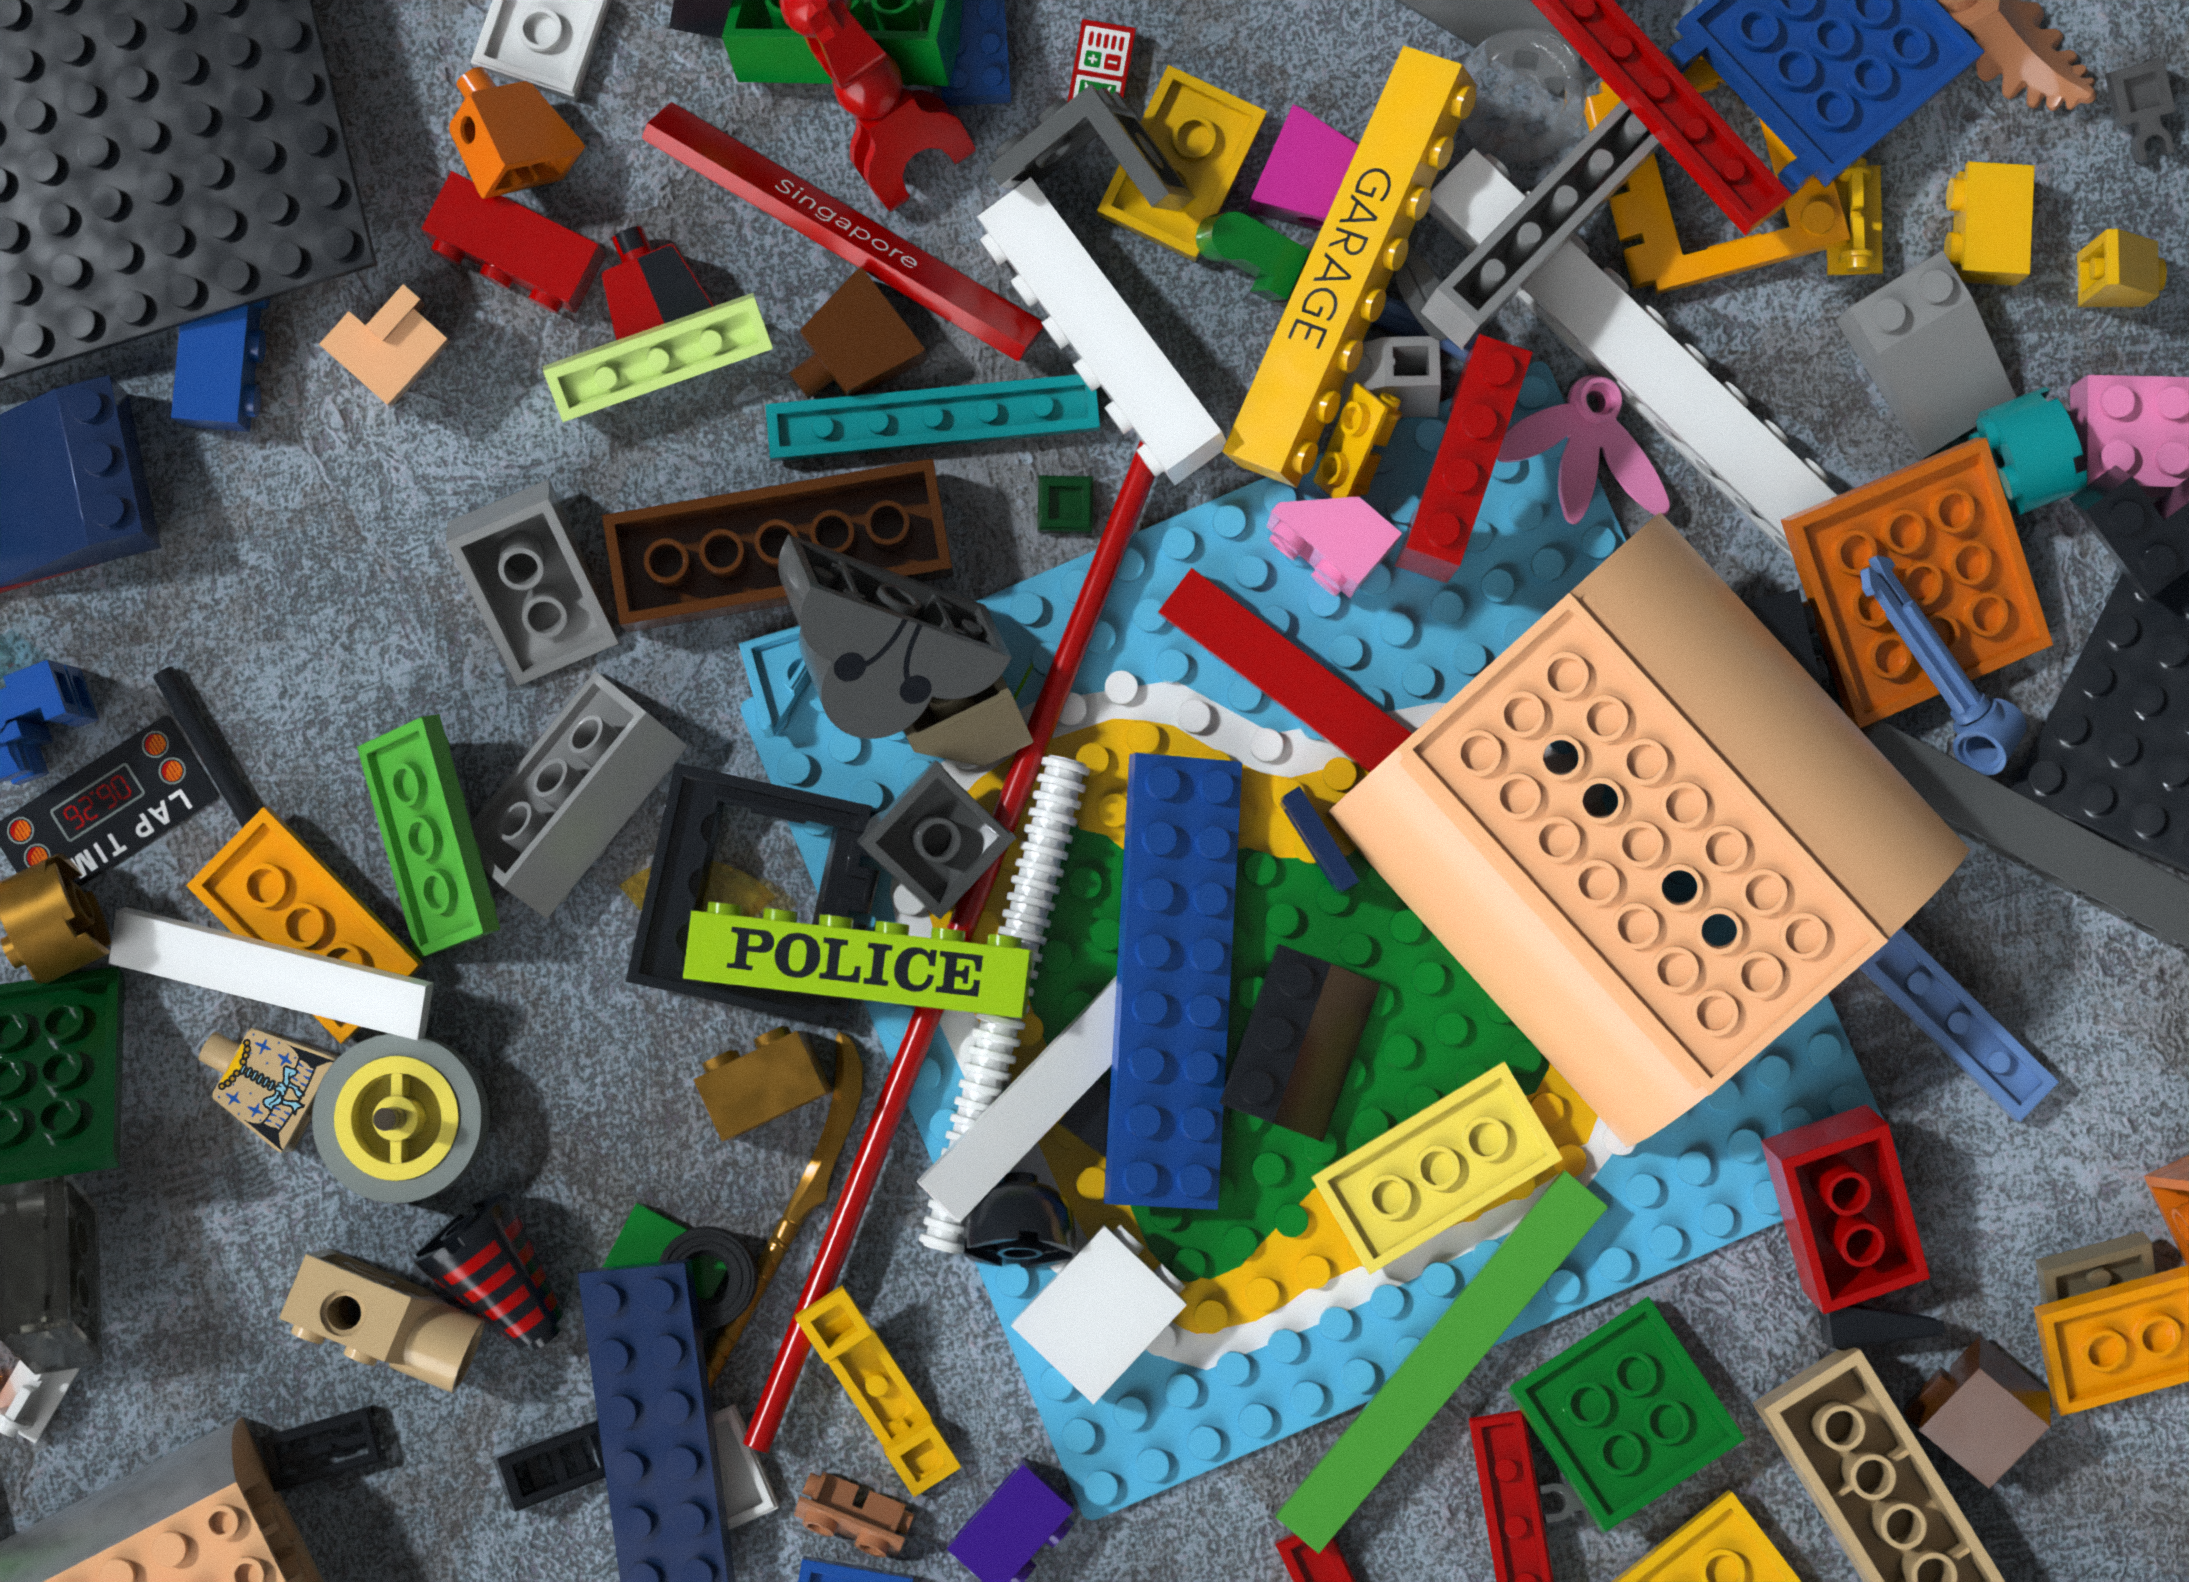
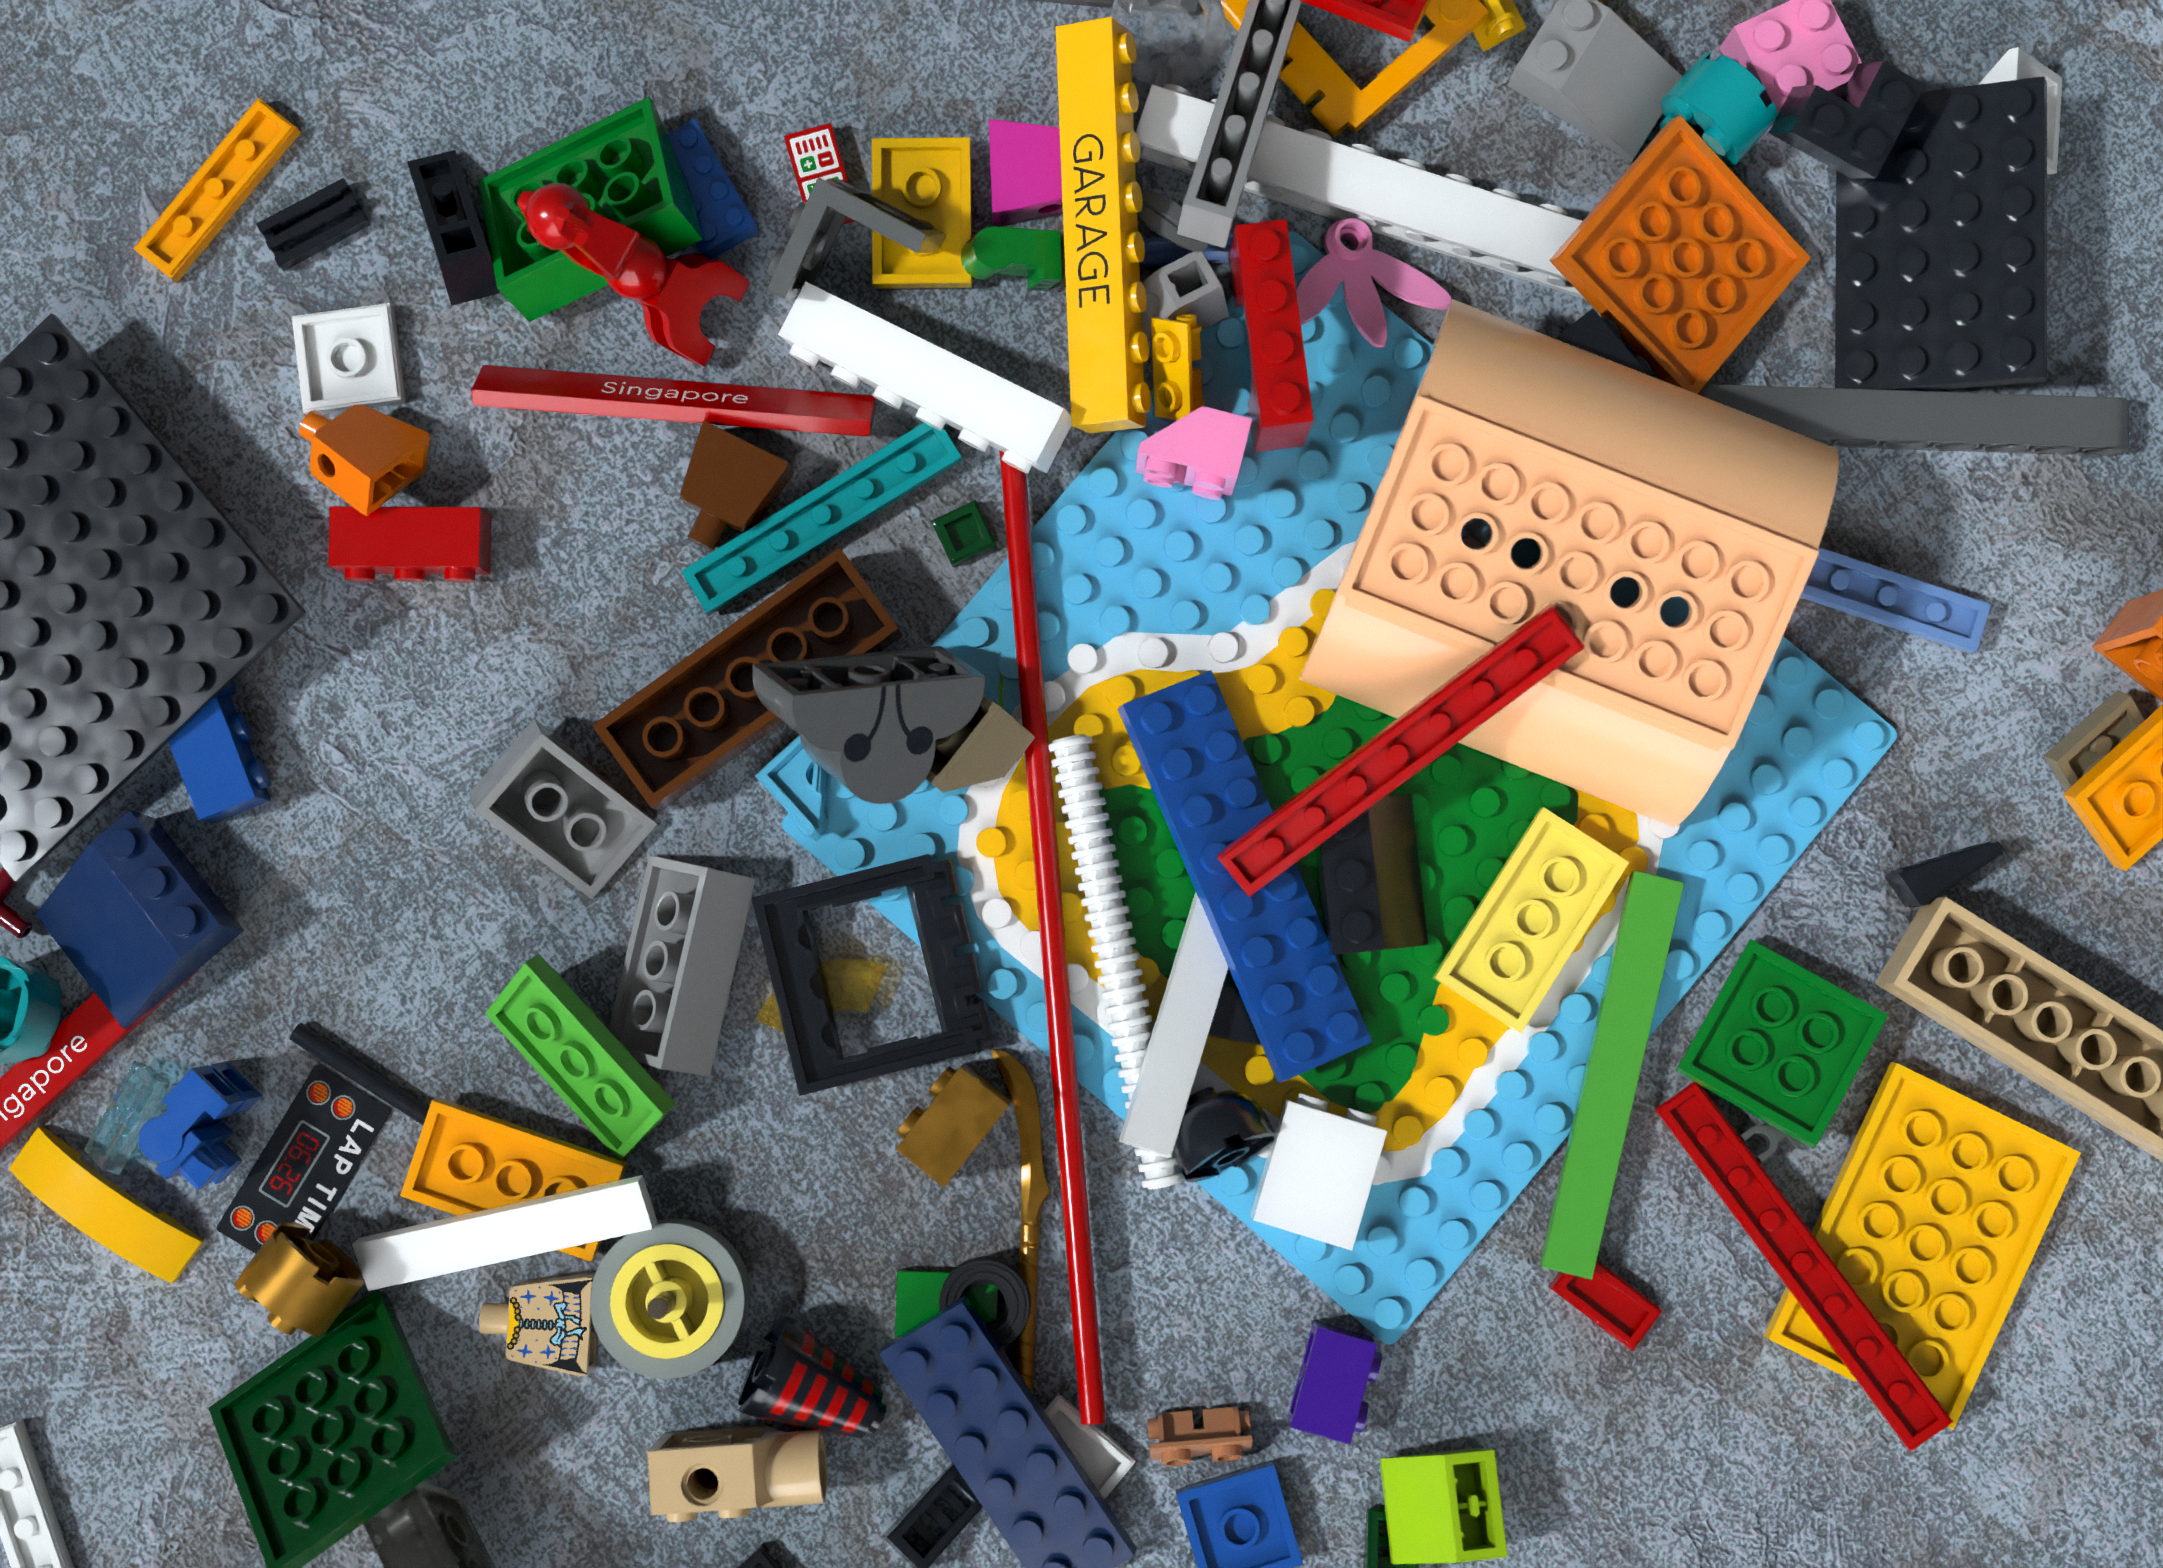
camera: 25 degrees left, 0 degrees up
light nougat plate [319,284,451,407] -> none
yellowish green fence [543,293,773,422] -> none
torso [601,226,713,340] -> none
lime brick [683,902,1034,1019] -> none
yellow slope [794,1285,961,1497] -> none
dark grey slope [856,760,1017,919] -> none
red tile [1158,568,1412,773] -> none
dark blue tile [1279,786,1359,894] -> none
red brick [1761,1104,1930,1314] -> none
medium blue piece [1860,555,2027,775] -> none
plate [1903,1335,2051,1489] -> none
none -> red tile [1217,603,1585,897]

